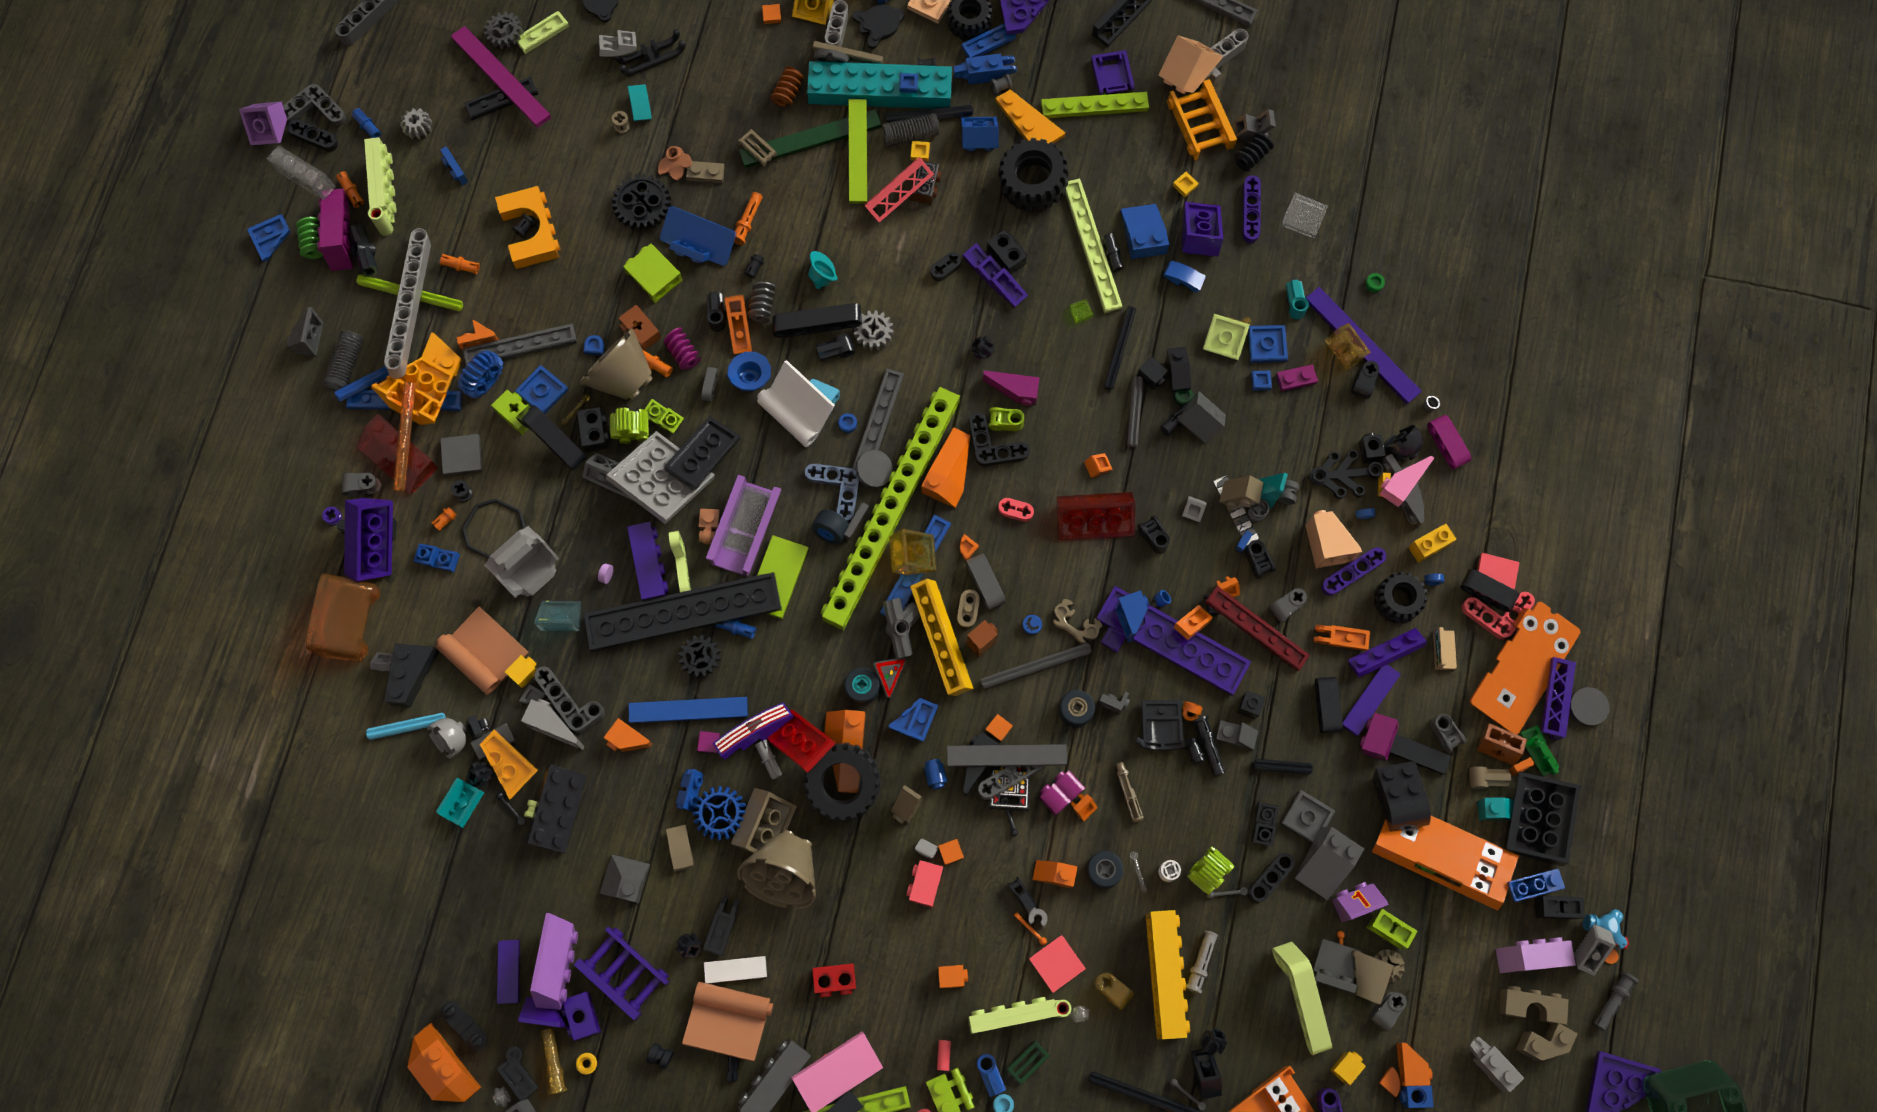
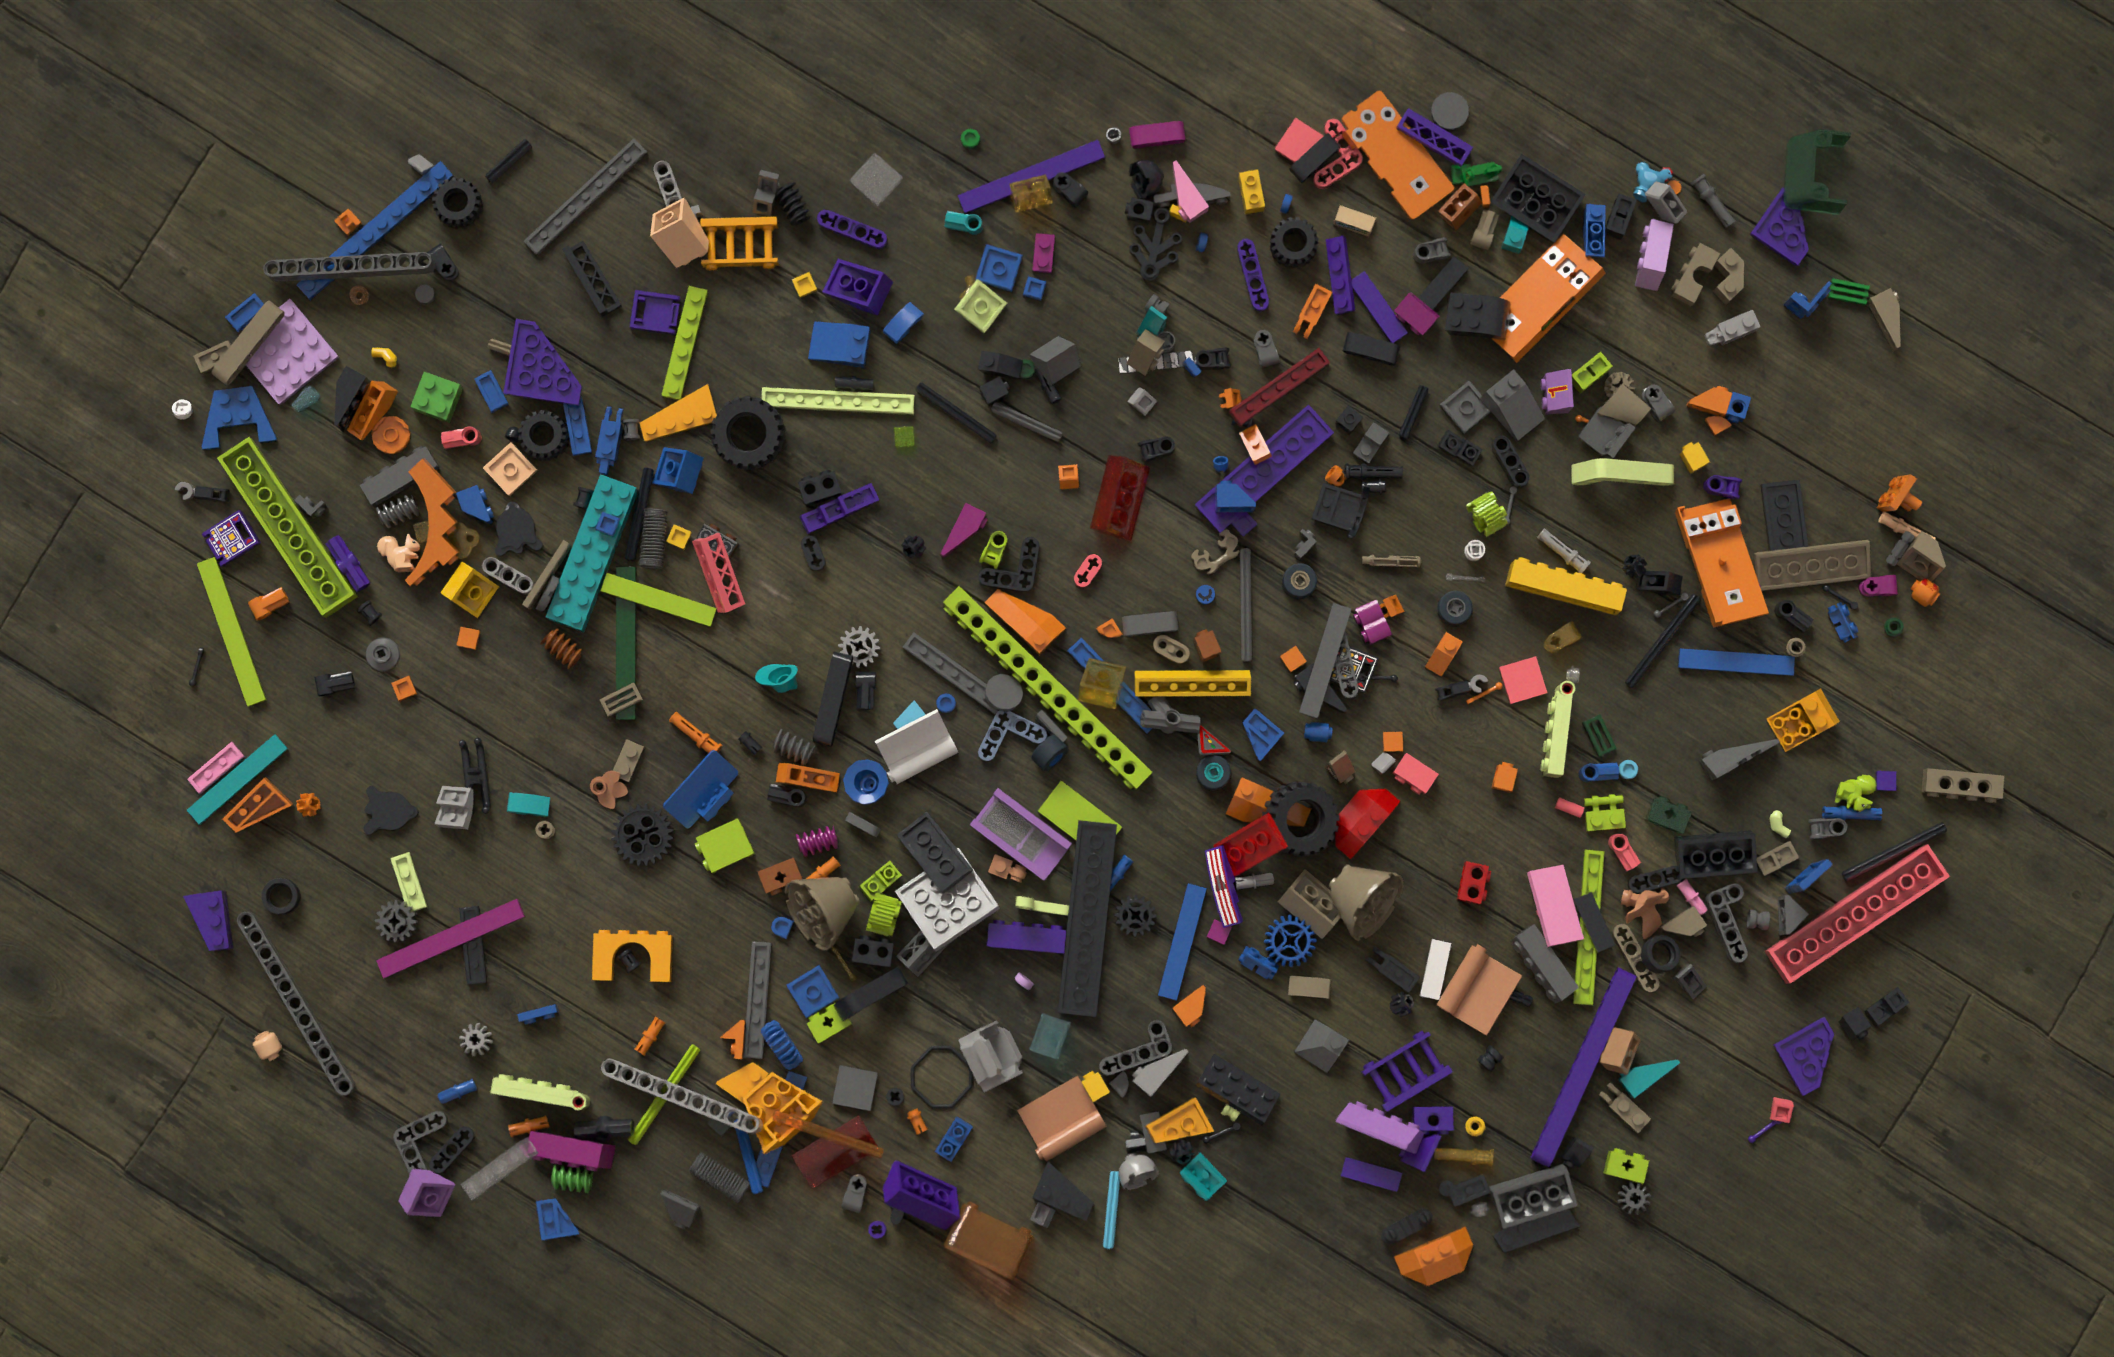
camera: 70 degrees left, 10 degrees up
light nougat slope [1305,510,1362,568] -> none
none -> red wedge [1335,789,1400,859]

